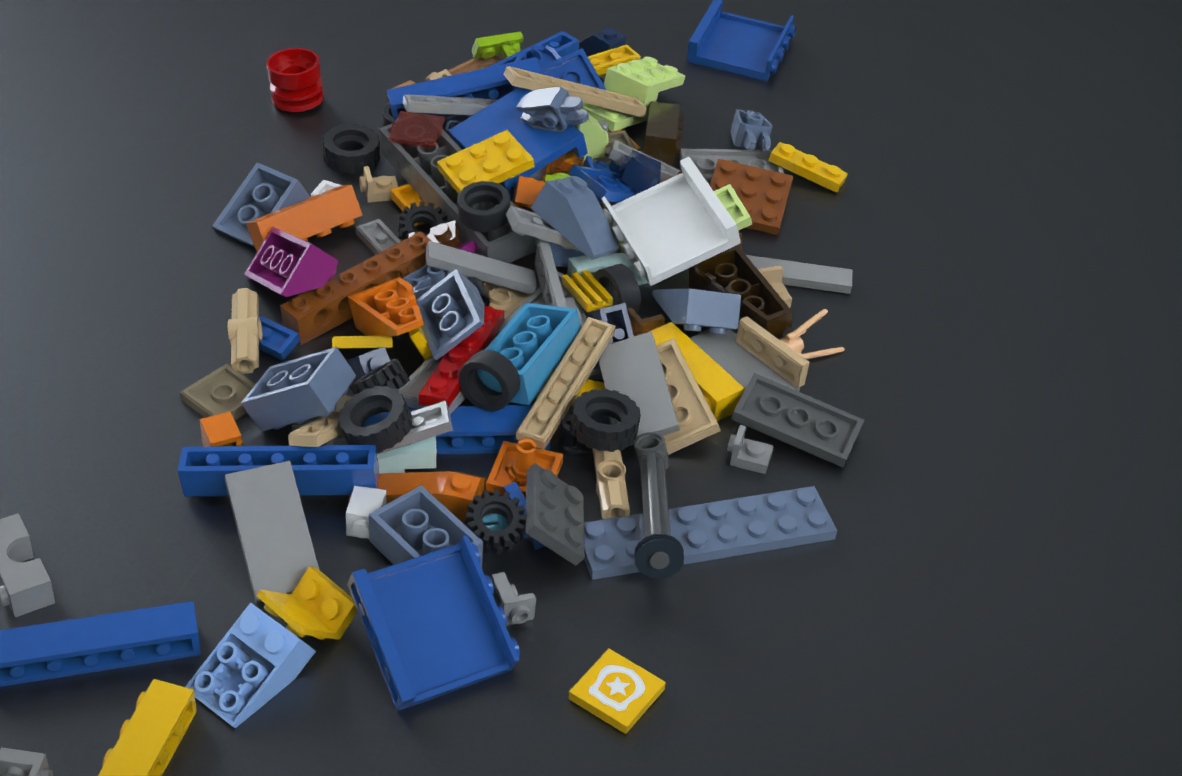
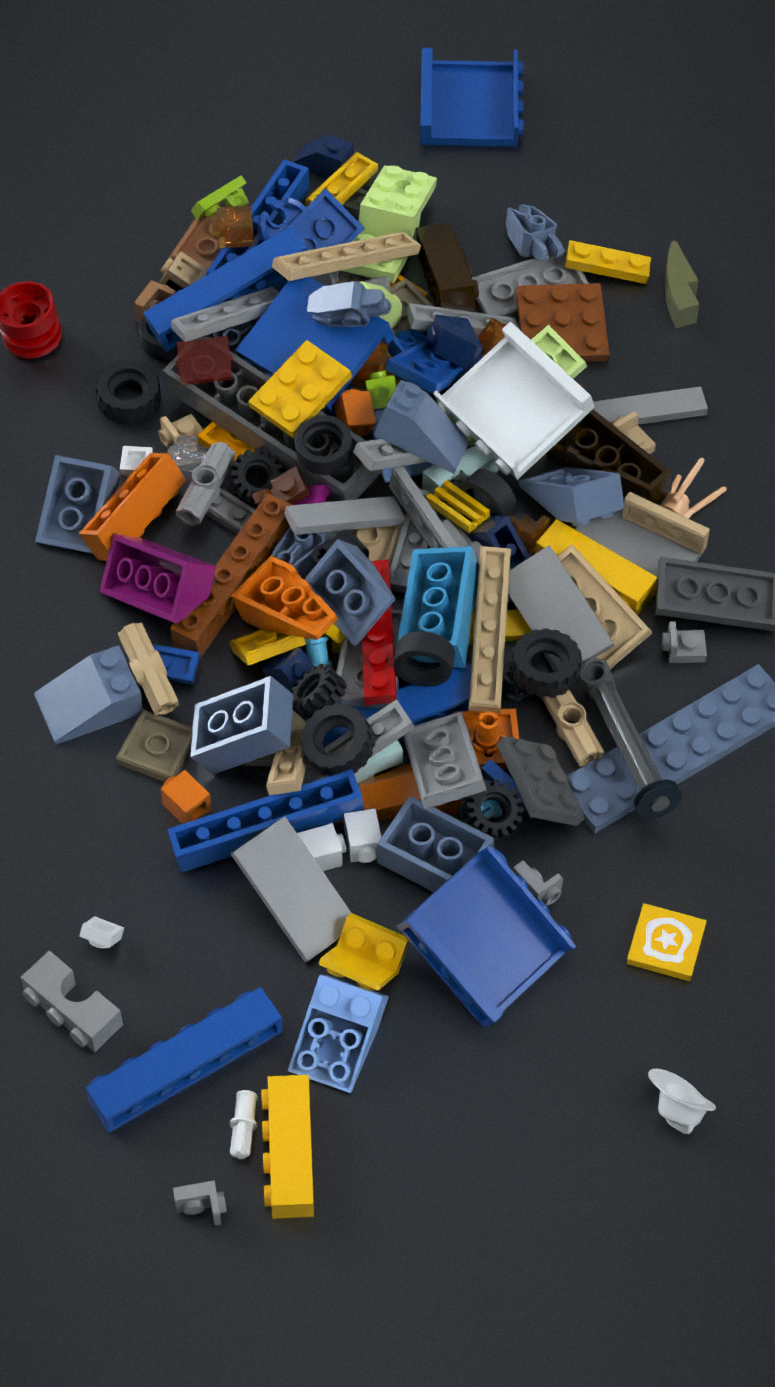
camera: 15 degrees left, 15 degrees up
none -> sand blue slope [34,645,143,745]
none -> white plate [79,916,124,948]
none -> clear piece [167,436,207,472]
none -> light grey piece [176,441,236,526]
none -> clear orange brick [212,205,254,248]
none -> white axle [230,1090,258,1159]
none -> white brick [297,823,347,871]
none -> medium azure bush [304,634,333,667]
none -> light grey tile [403,712,486,810]
none -> olive slope [664,241,699,328]

